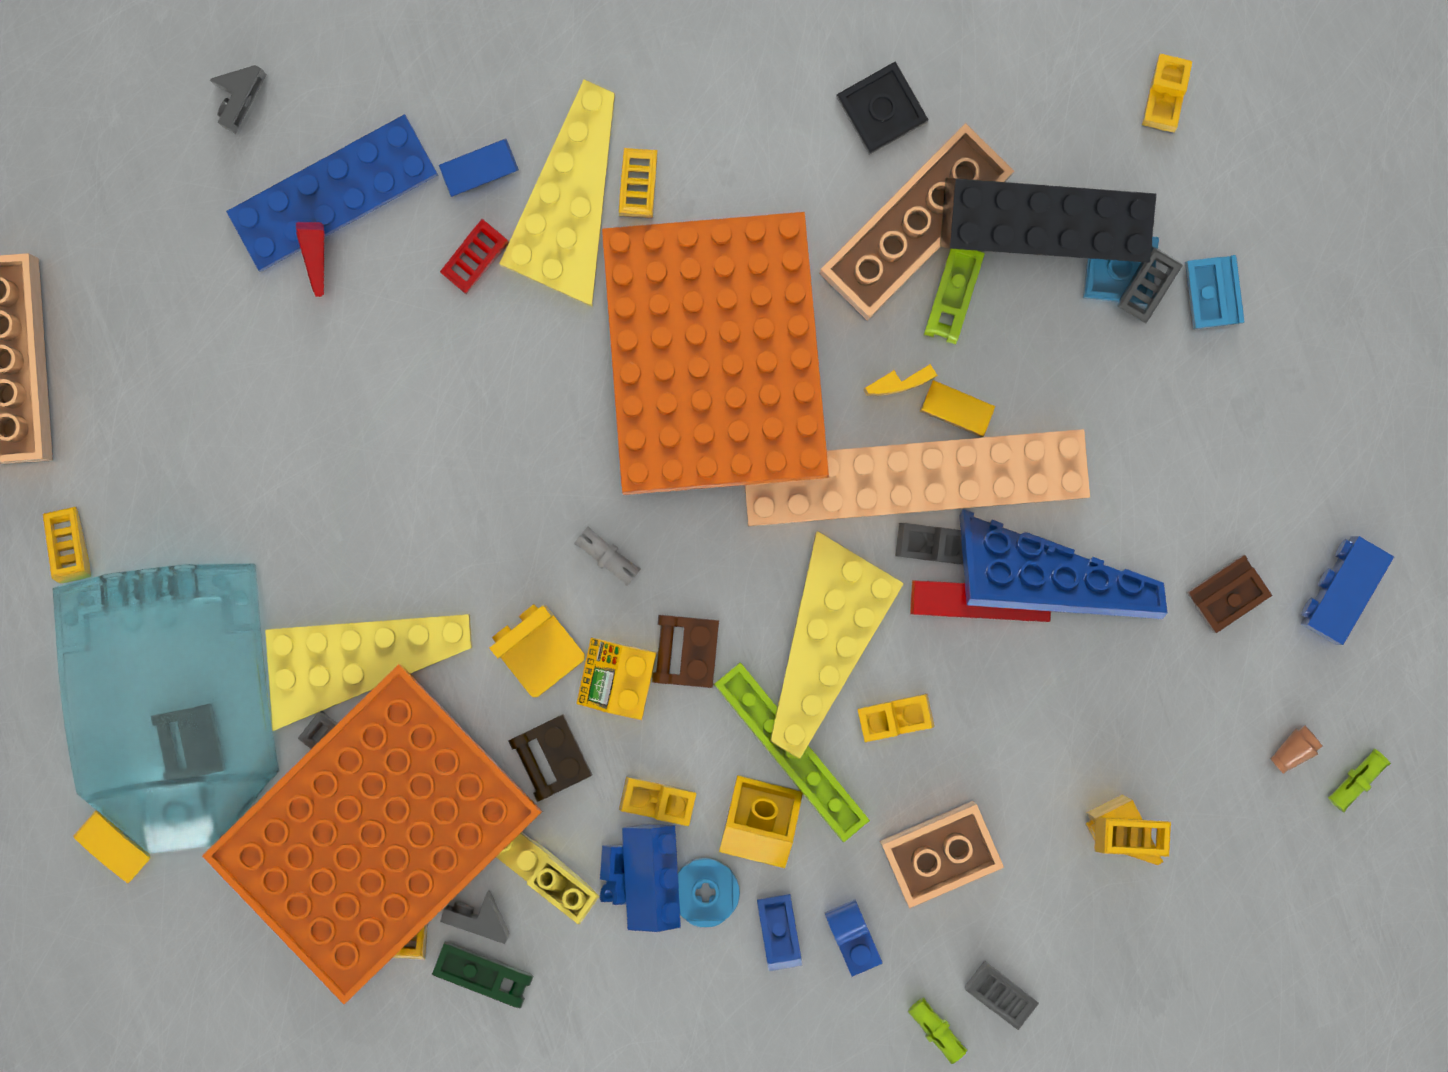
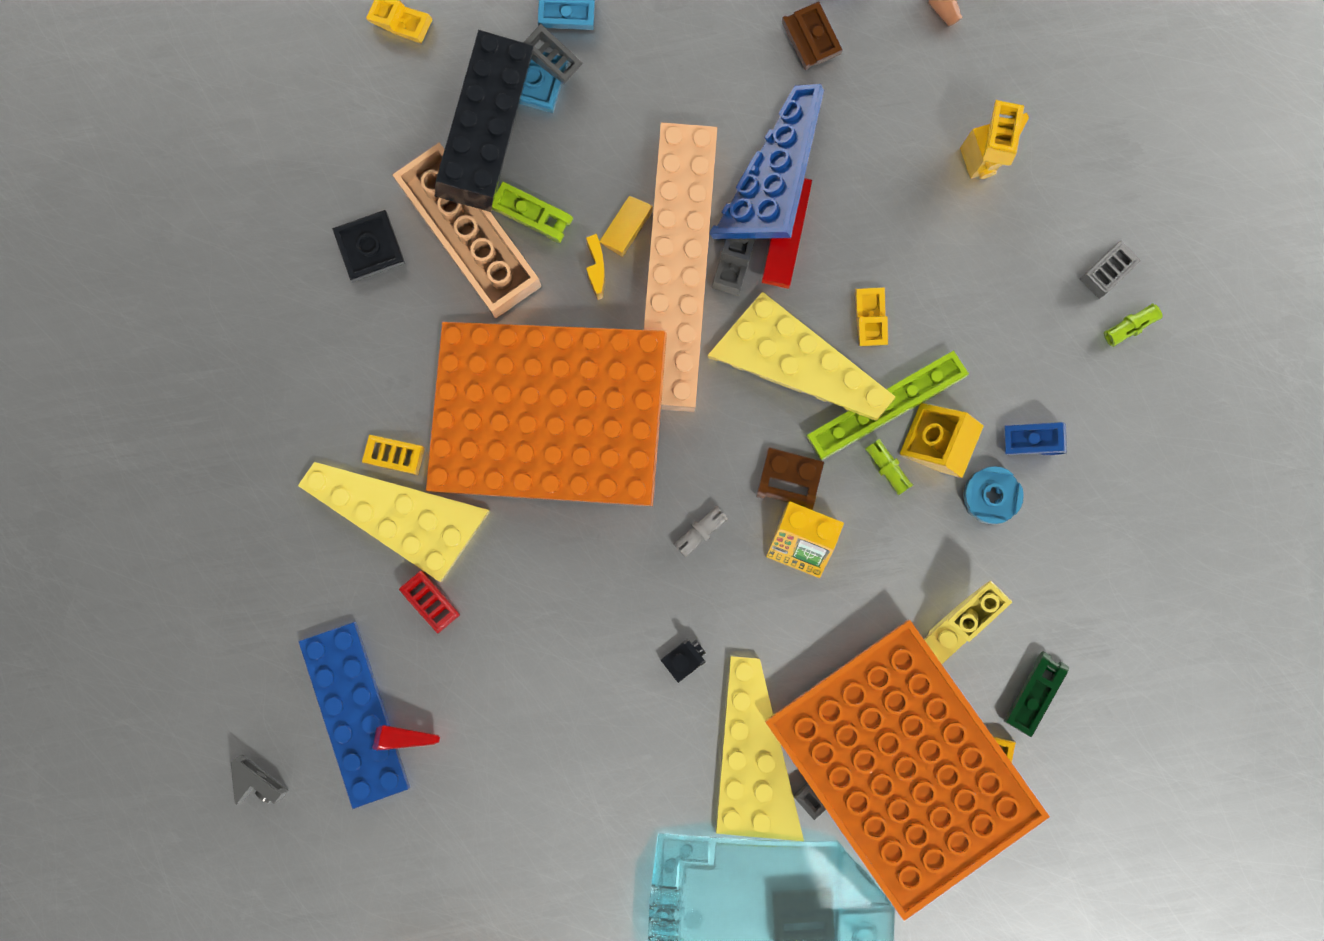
camera: 85 degrees left, 5 degrees down
blue slope [439,139,519,197] -> none
dark grey slope [440,890,510,944] -> none
yellow bracket [489,604,585,697] -> none
dark brown plate [508,714,593,802] -> none
blue plate [600,845,626,905] -> none
yellow slope [619,776,696,826] -> none
blue brick [622,824,681,932] -> none
blue plate [825,899,883,977] -> none
light nougat brick [880,801,1004,909] -> none
none -> black bracket [661,638,707,683]
none -> lime pin [865,439,913,495]

